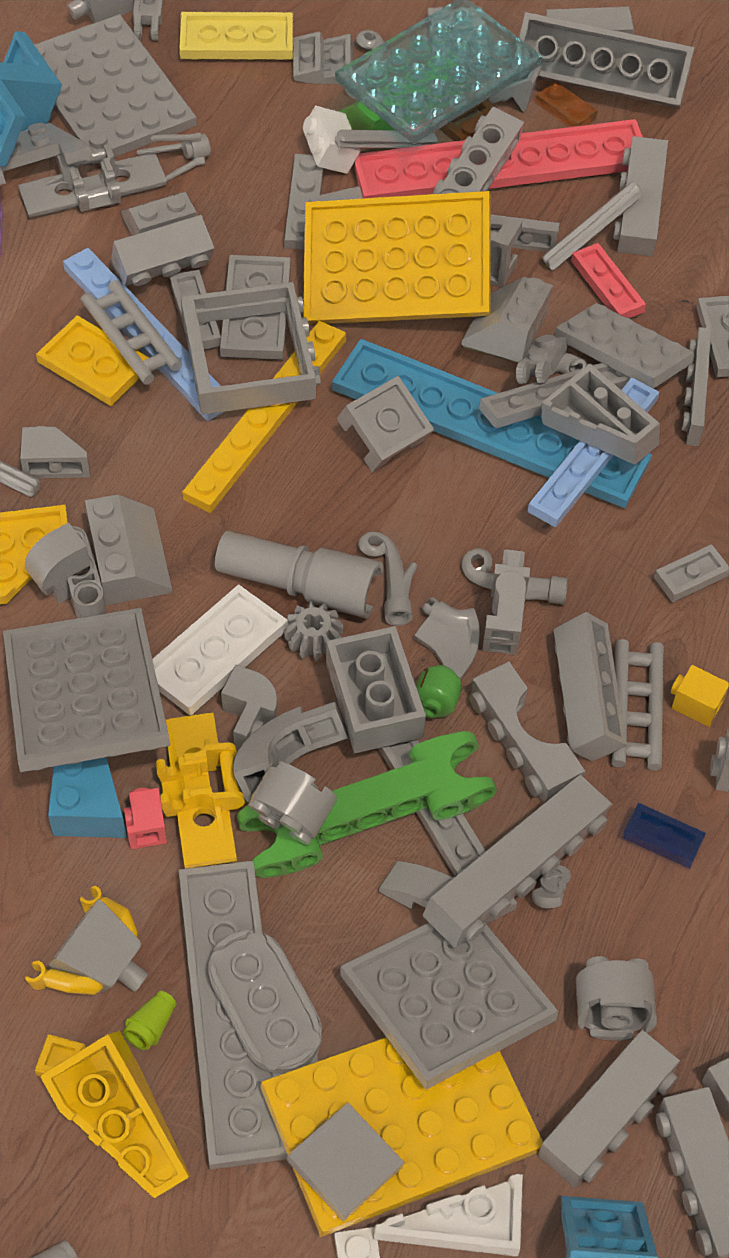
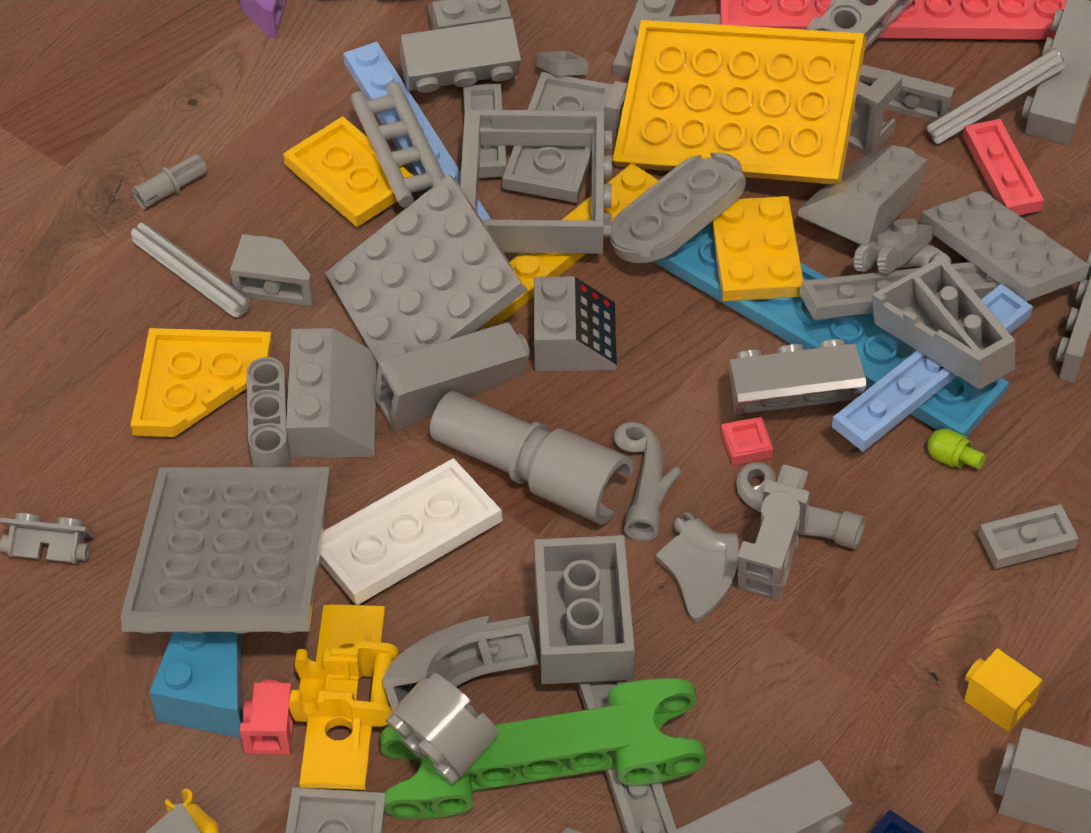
camera: 15 degrees right, 5 degrees down
light grey brick [25,522,90,604] -> none
light grey brick [221,664,277,750] -> none
light grey gear [284,601,343,662] -> none
light grey panel [337,376,434,473] -> none
bright green head [415,665,462,718] -> none
light grey arch [469,662,585,804] -> none
light grey brick [554,612,627,762] -> none
light grey bar [612,639,664,771] -> none
none -> light grey plate [325,174,527,362]
none -> light grey slope [375,322,530,432]
none -> light grey slope [534,276,617,371]
none -> light grey tile [536,51,589,76]
none -> light grey tile [604,81,628,136]
none -> light grey tile [610,153,746,263]
none -> yellow plate [711,196,803,301]
none -> coral tile [720,416,774,466]
none -> light grey slope [728,339,867,415]
none -> lime cylinder [927,429,986,470]

